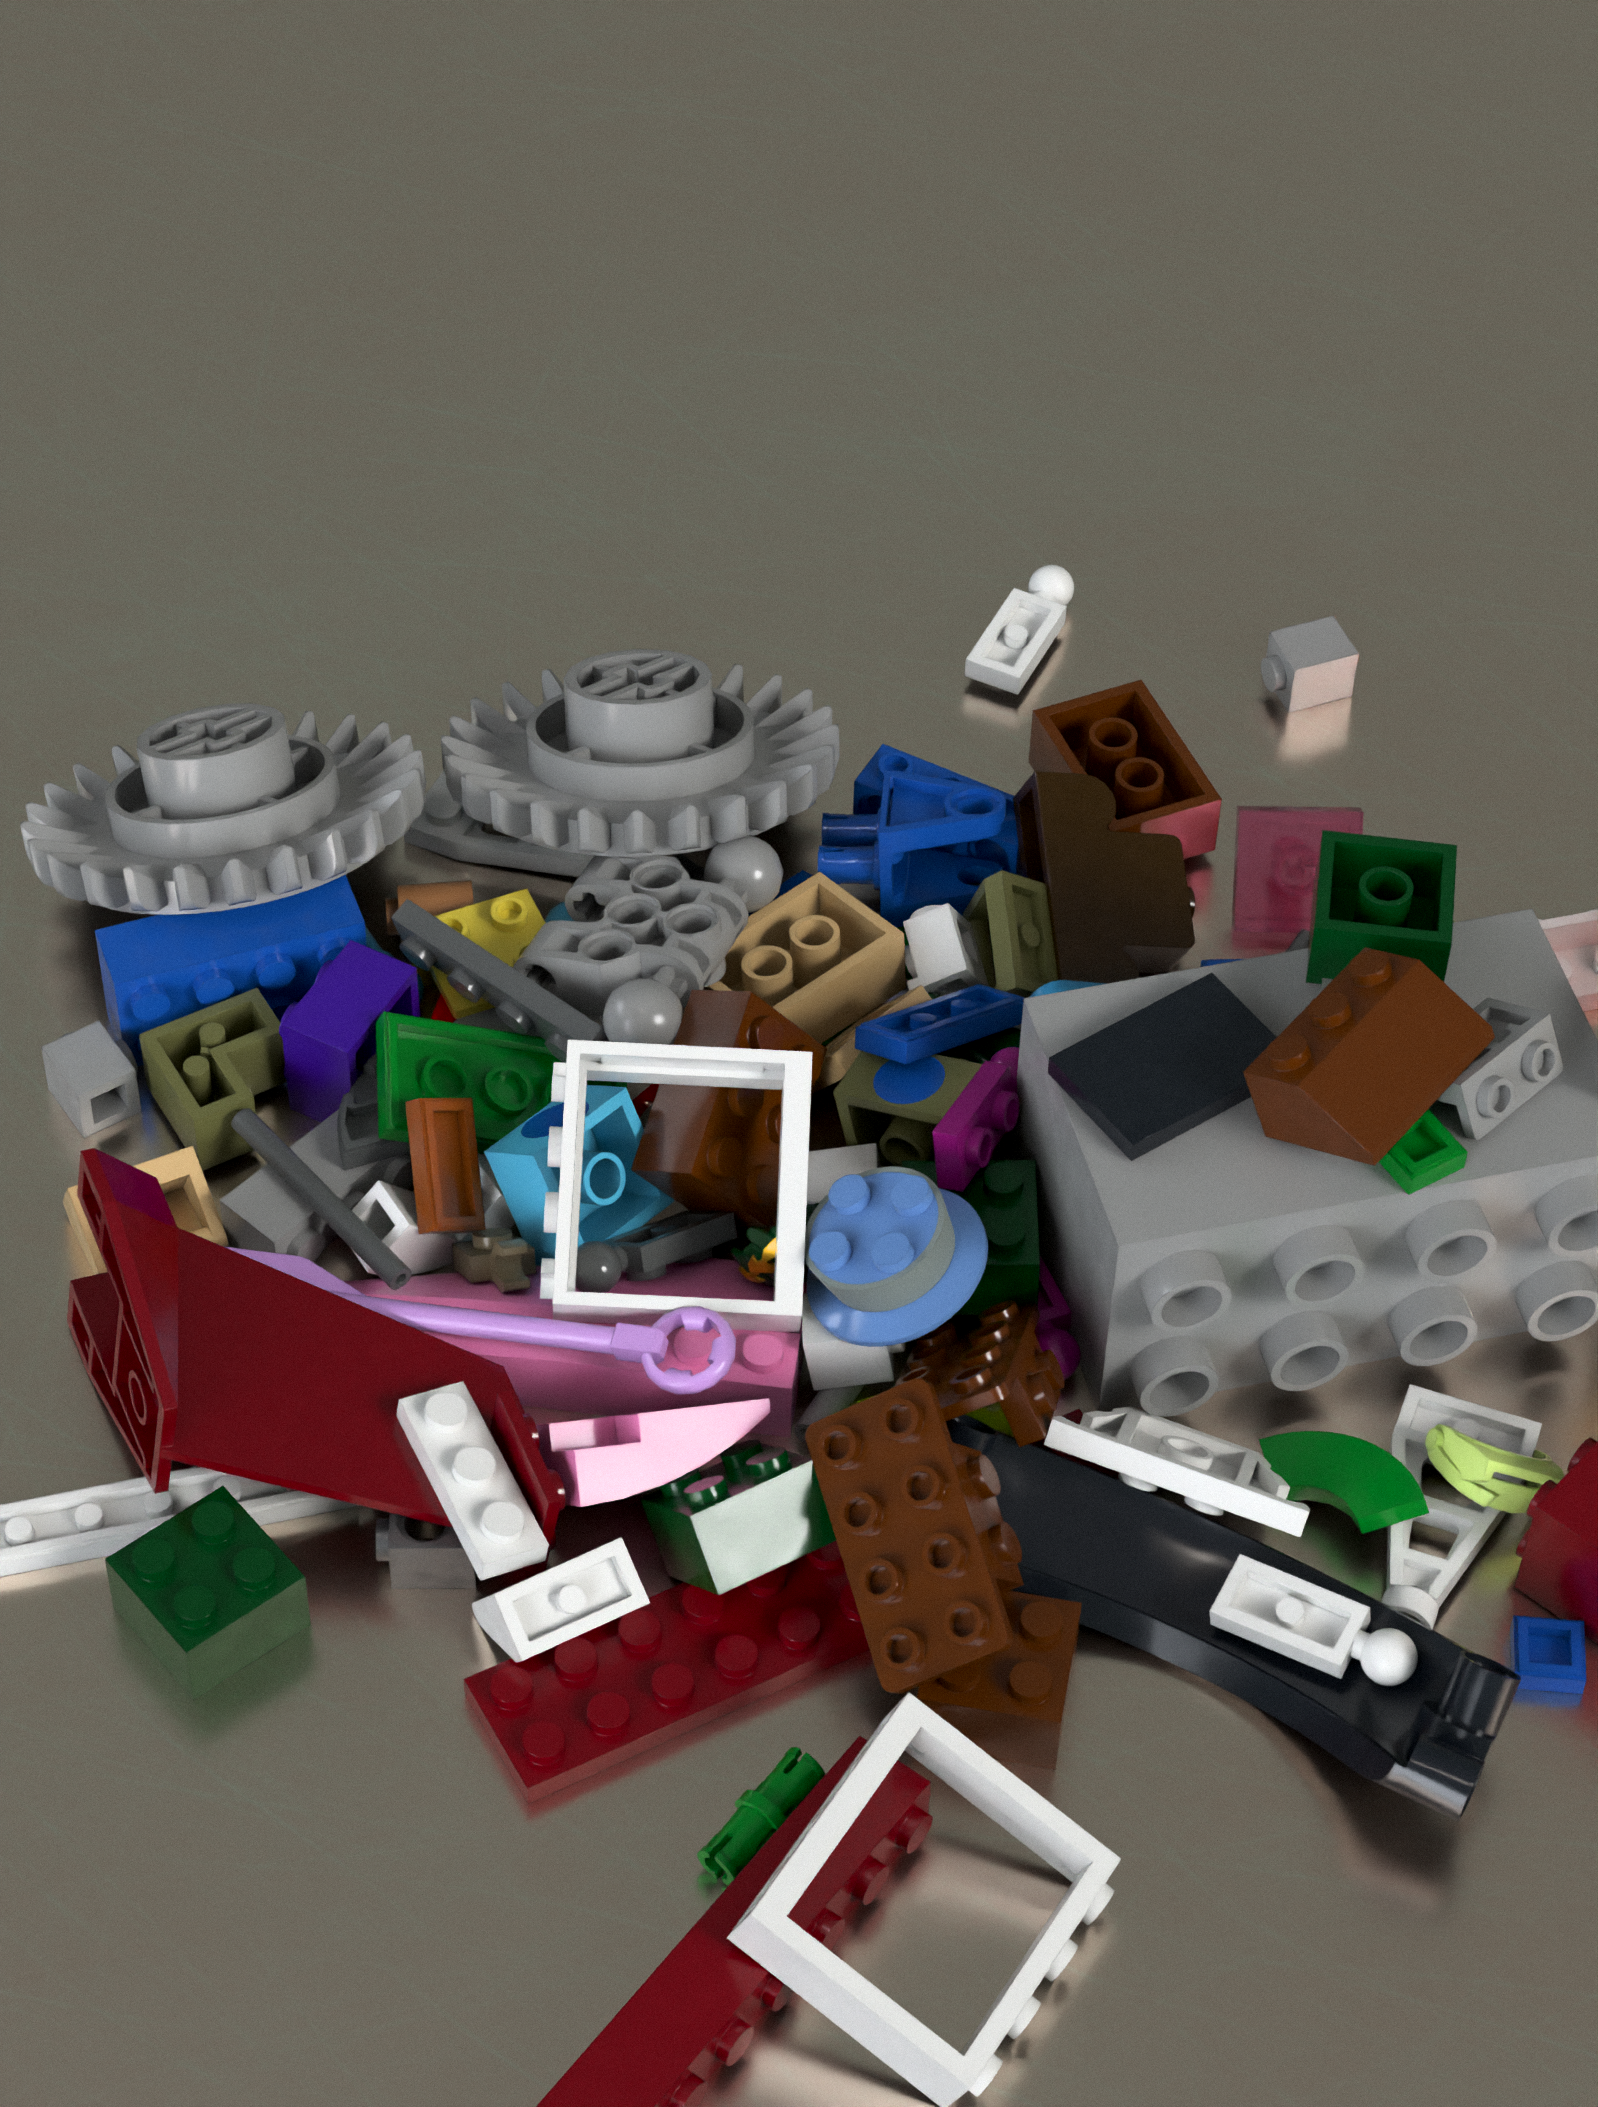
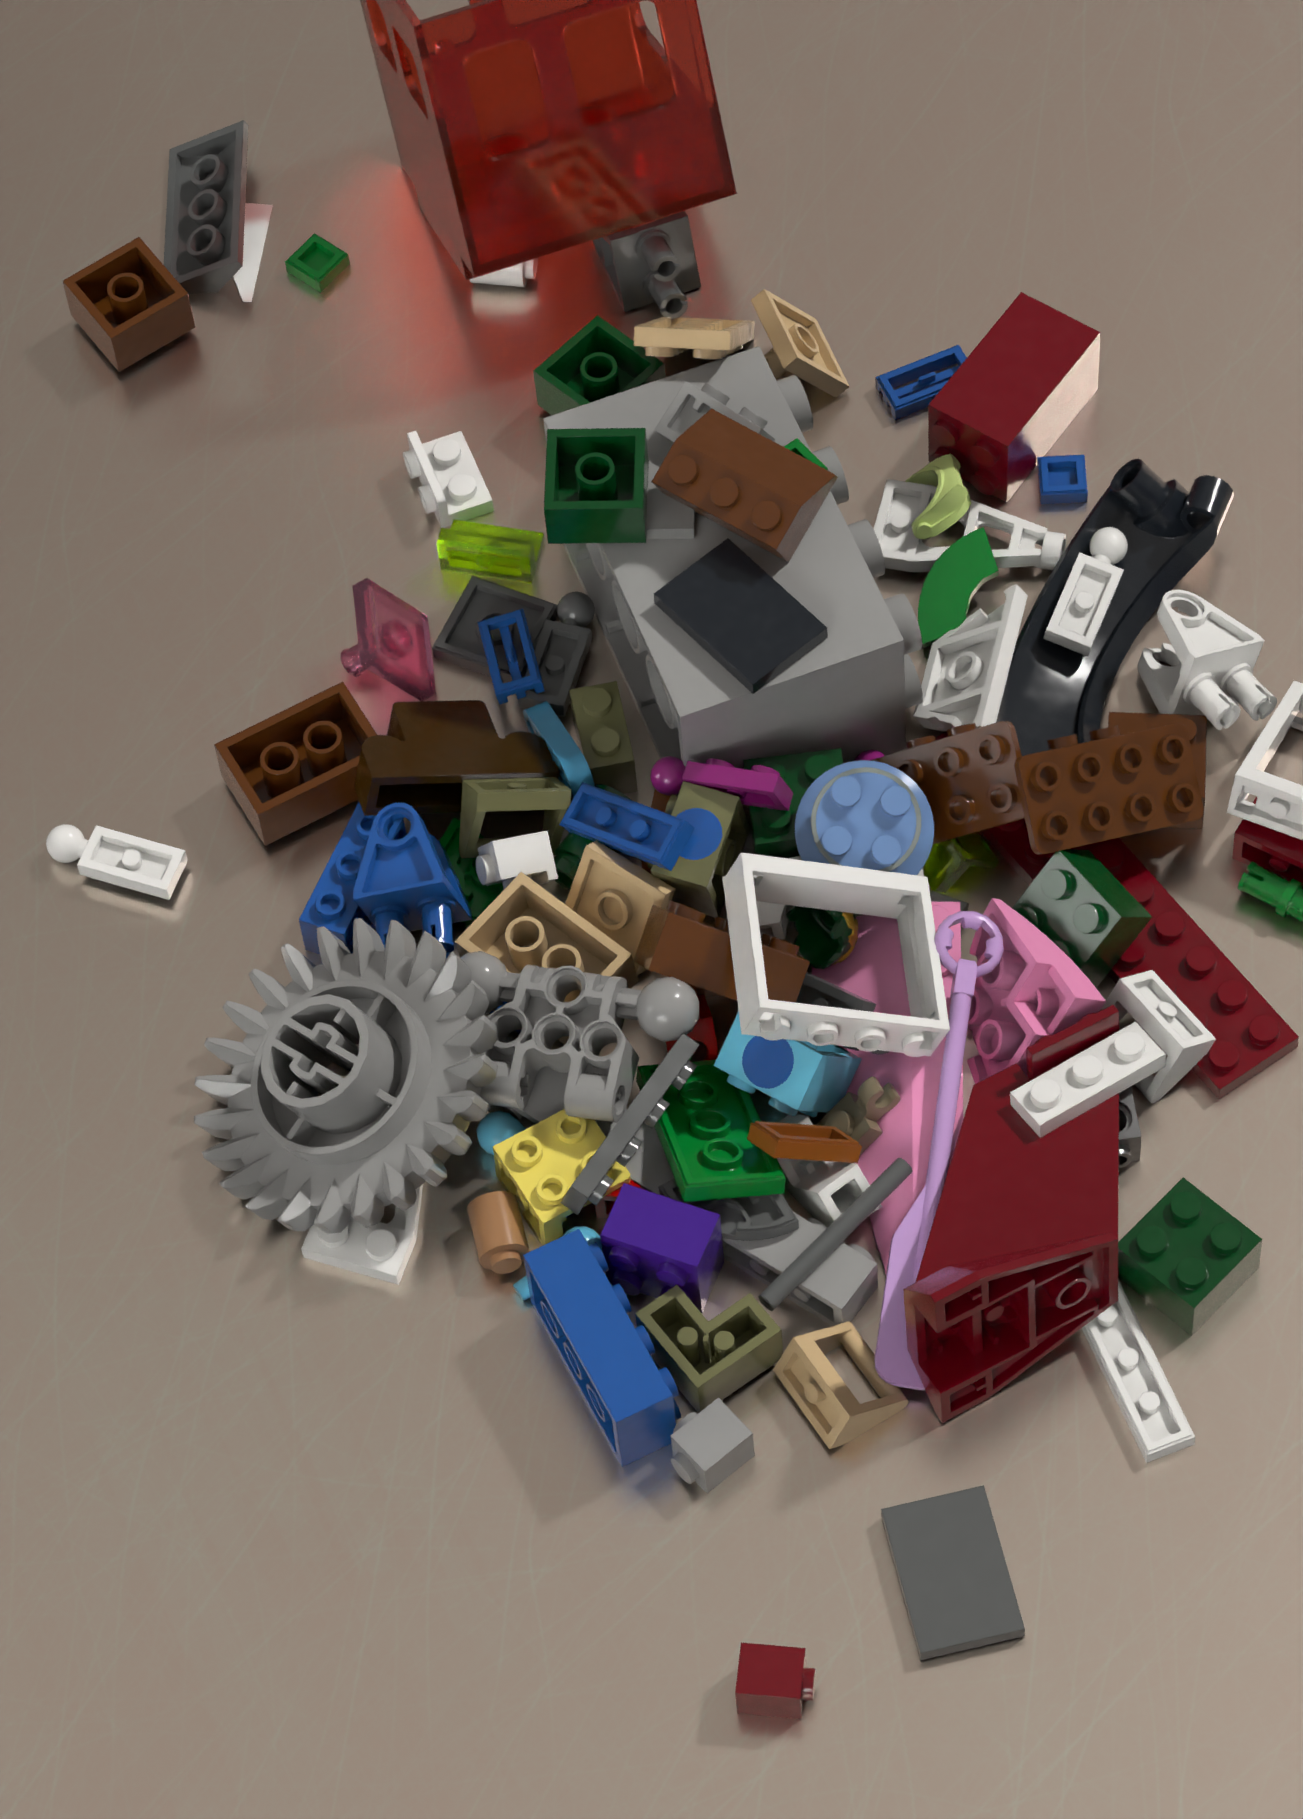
camera: 90 degrees left, 10 degrees up
light grey gear [20,703,427,915] -> none
light grey brick [1261,616,1359,713] -> none
none -> white piece [1137,590,1277,730]

